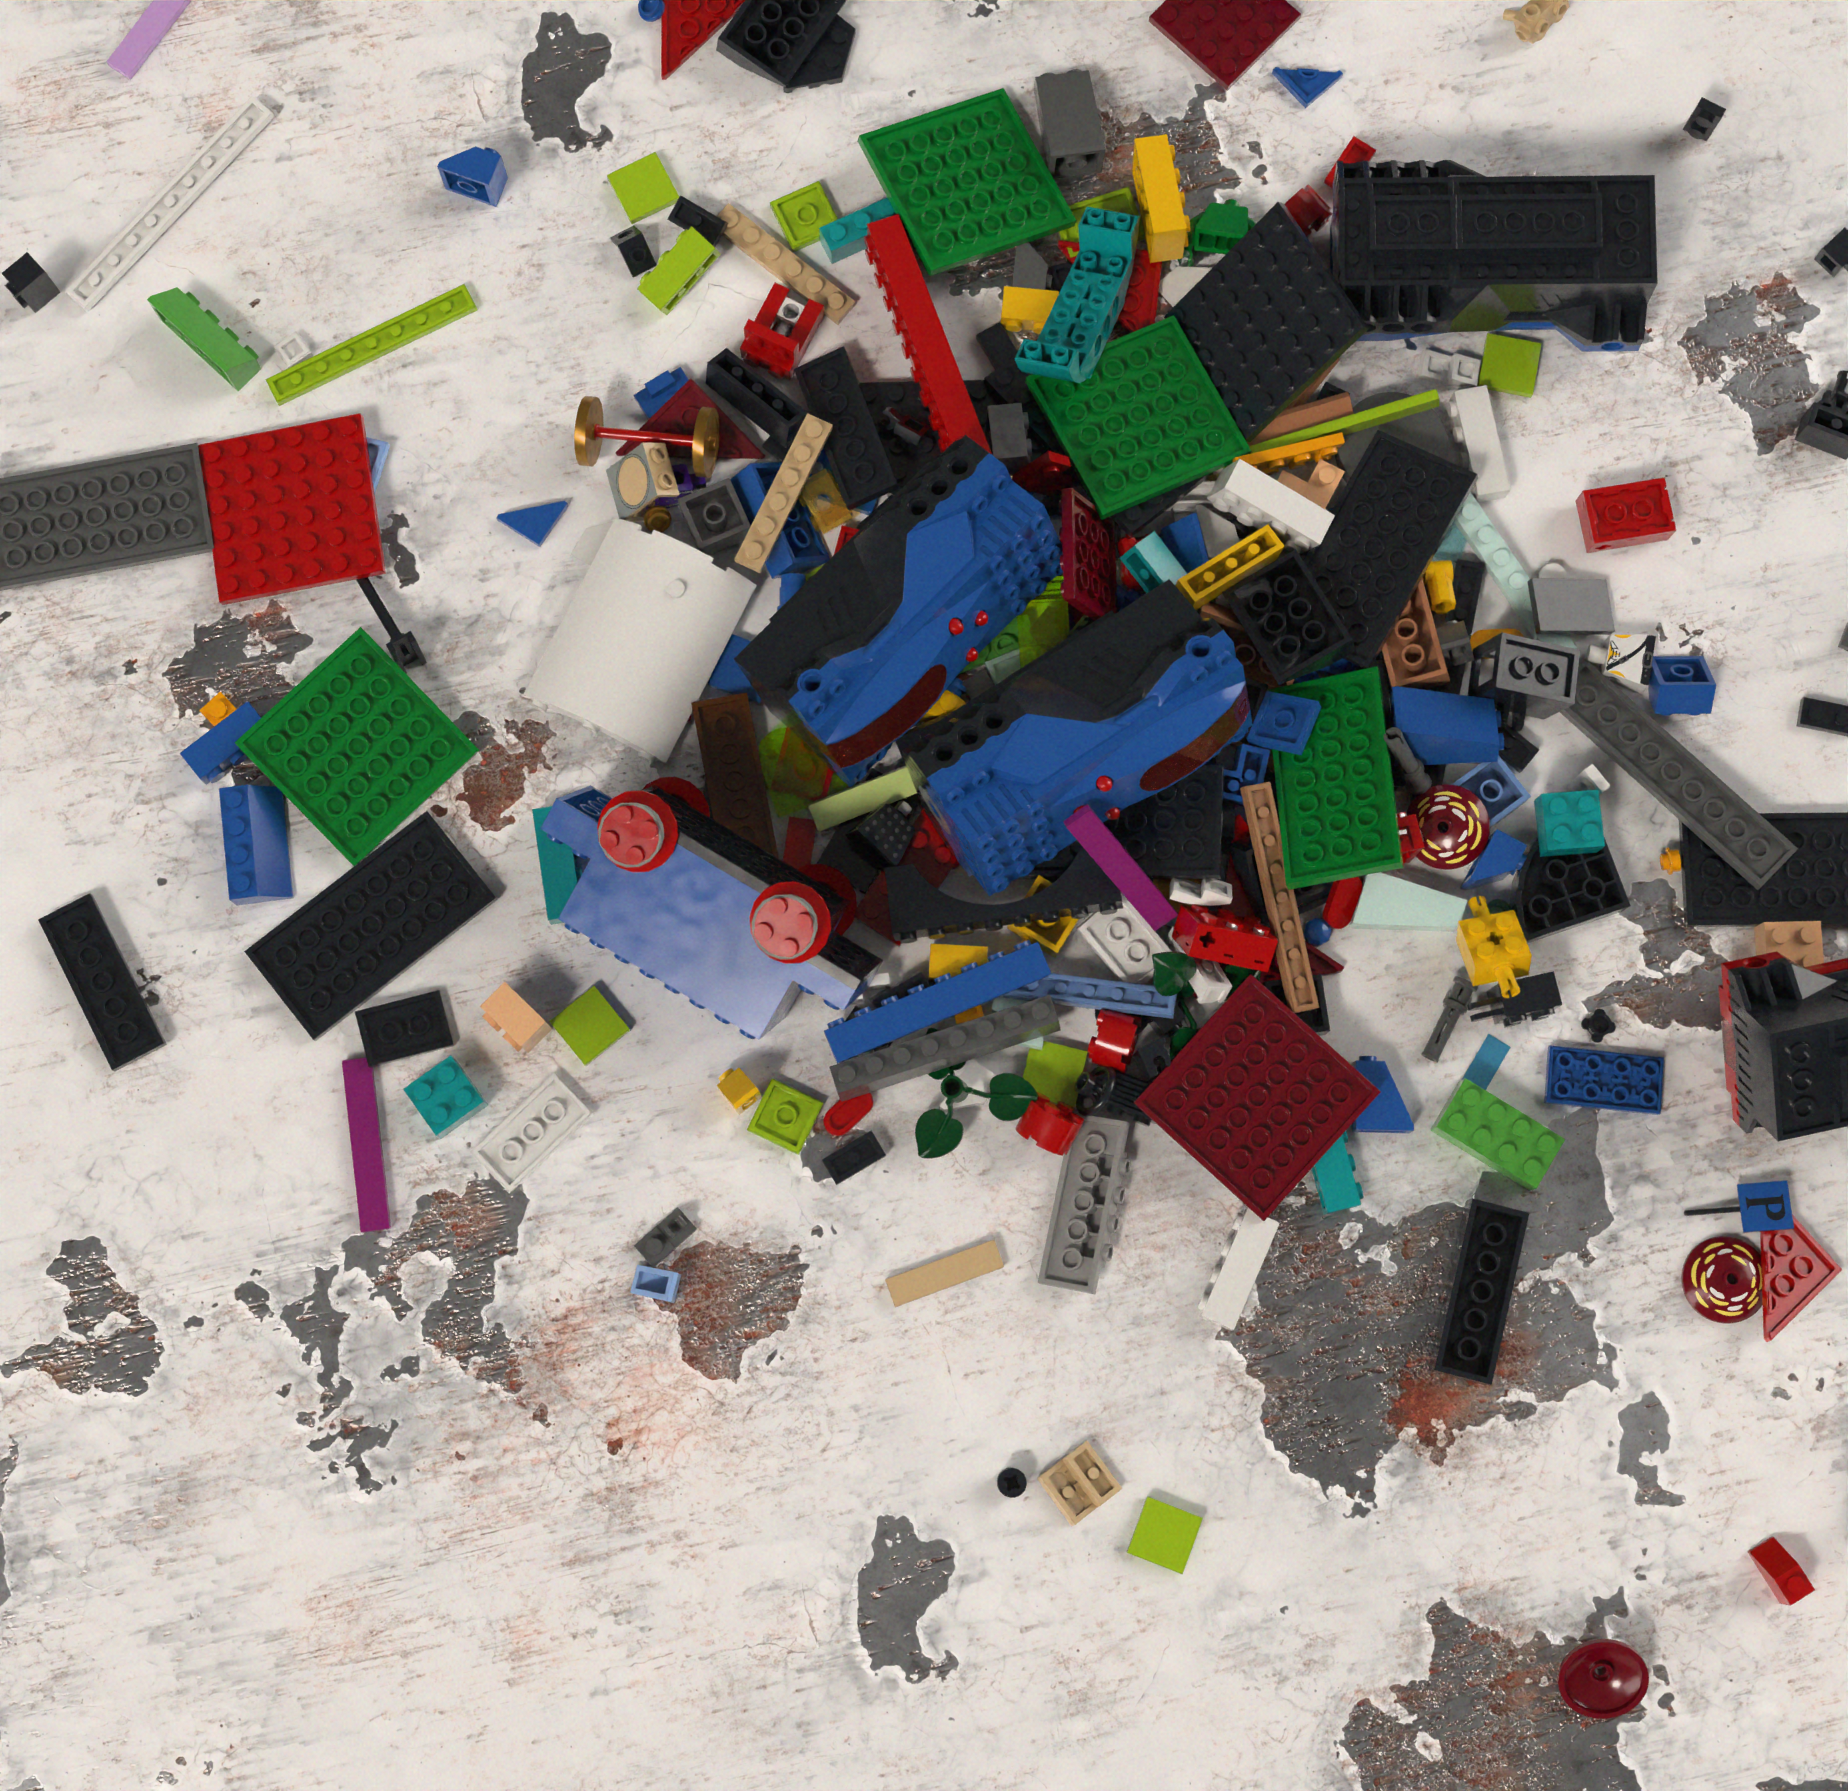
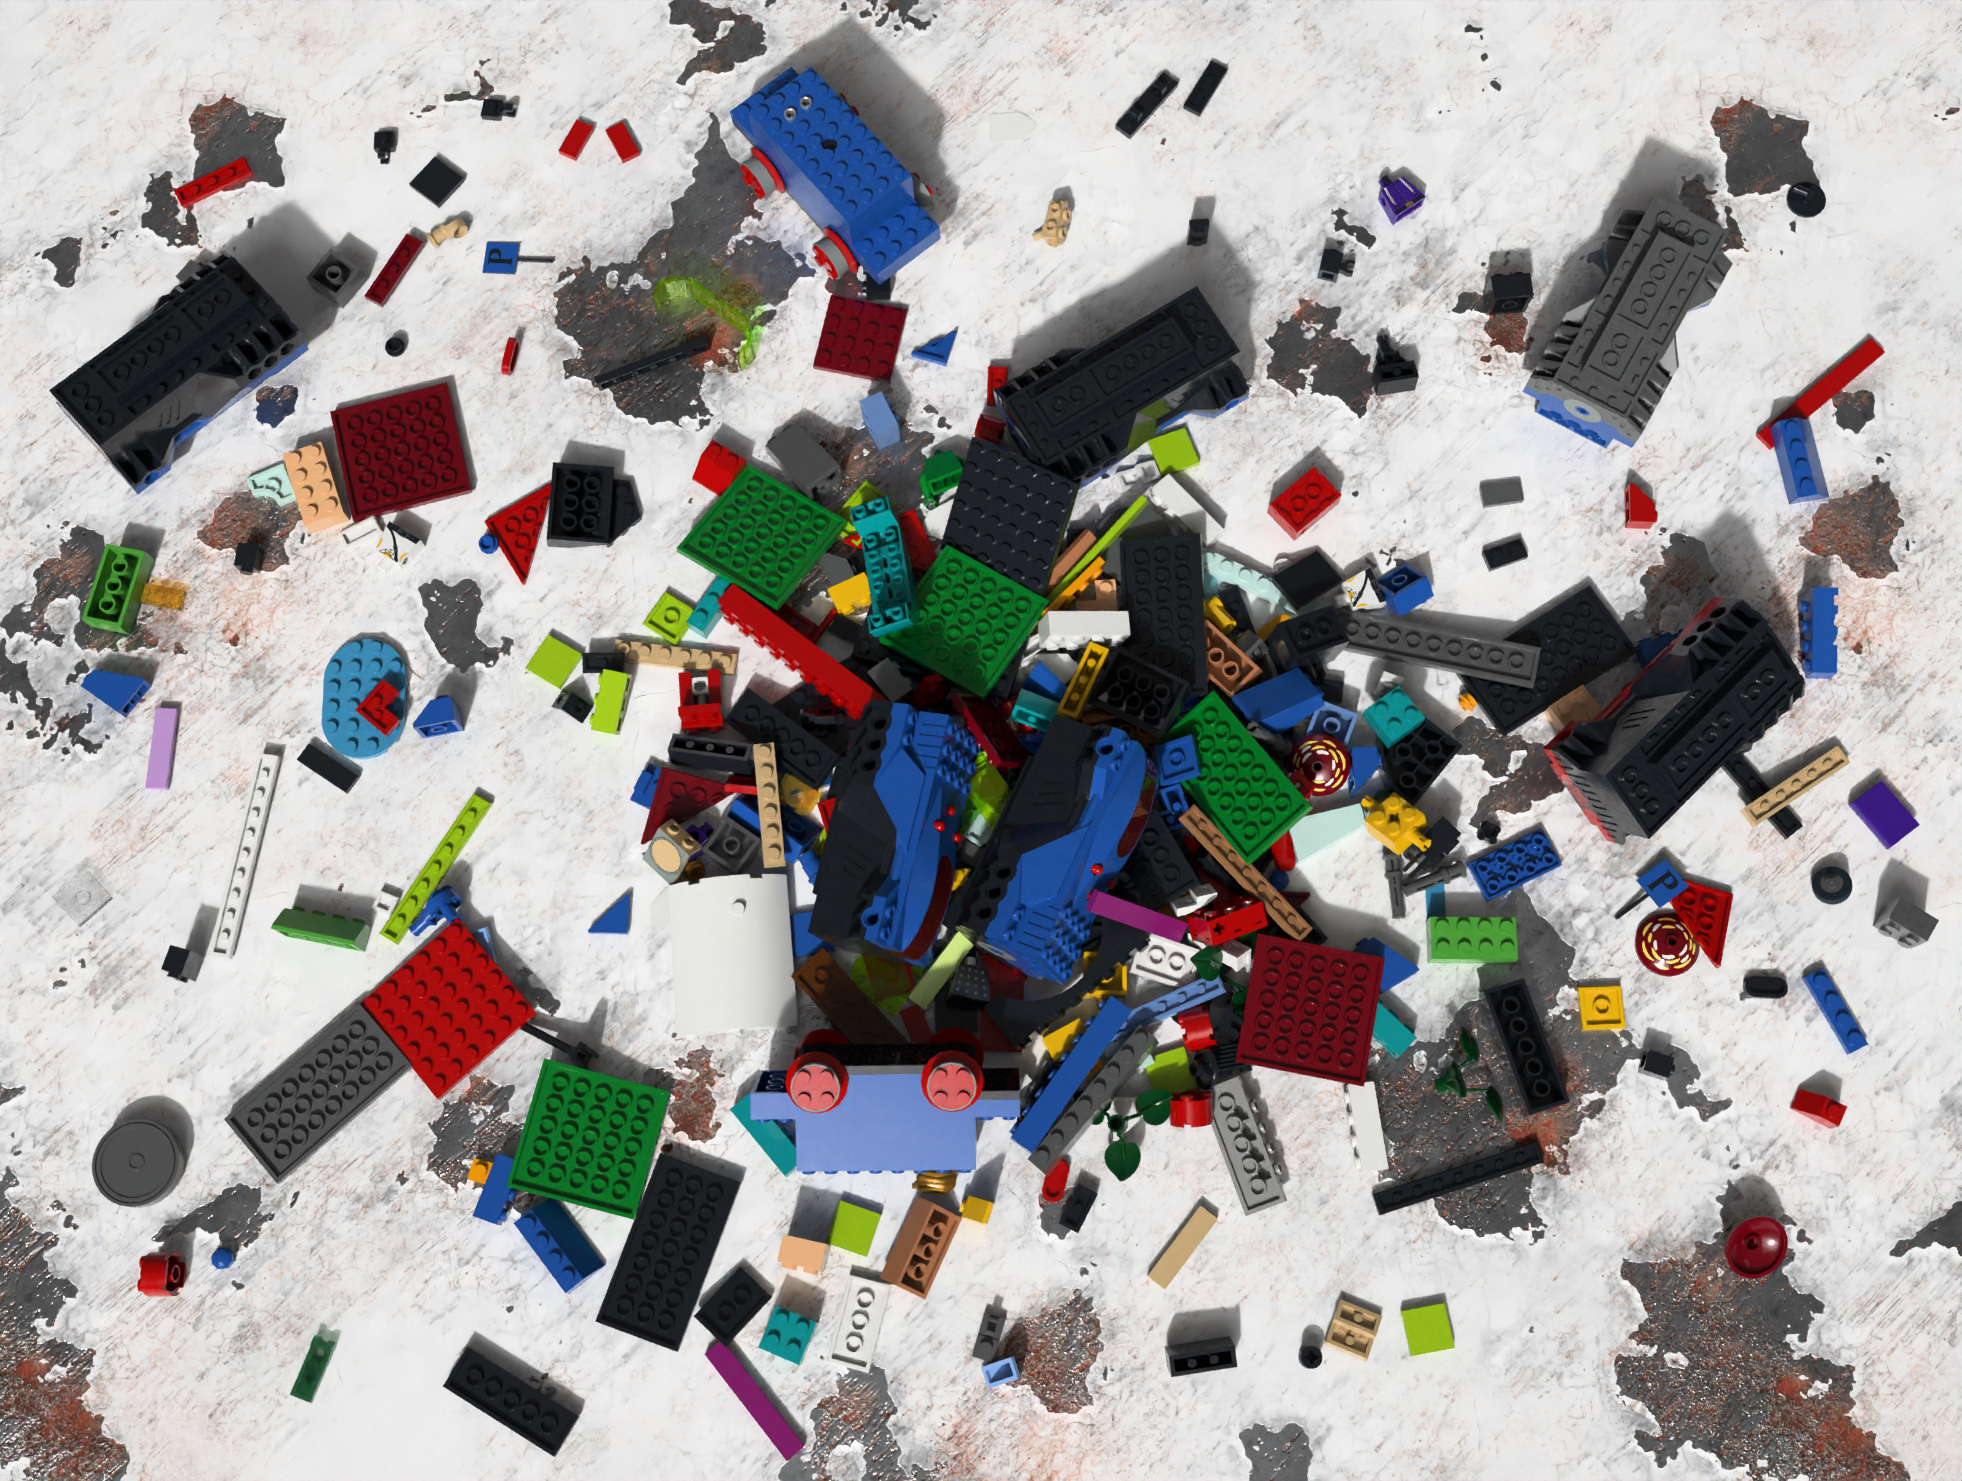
camera: 25 degrees left, 5 degrees down
pearl gold piece [574,396,719,478] -> none
lime tile [747,1078,824,1155] -> none
yellow brick [1131,134,1190,263] -> none
none -> black tile [297,743,360,794]
none -> dark azure plate [322,639,408,759]
none -> red plate [355,679,401,737]
none -> blue pin [408,885,462,937]
none -> red slope [692,439,747,497]
none -> red tile [724,775,757,795]
none -> red plate [768,604,838,645]
none -> medium blue brick [859,391,902,450]
none -> nougat slope [880,1196,962,1299]
none -> pearl gold piece [912,1170,957,1194]
none -> black brick [1164,1336,1237,1377]
none -> black tile [1372,1141,1544,1216]
none -> dark grey pin [1402,860,1467,897]
none -> dark green plant [1435,1026,1503,1123]
none -> yellow tile [1576,985,1626,1031]
none -> black brick [1638,1049,1675,1081]
none -> black tile [1743,976,1788,999]

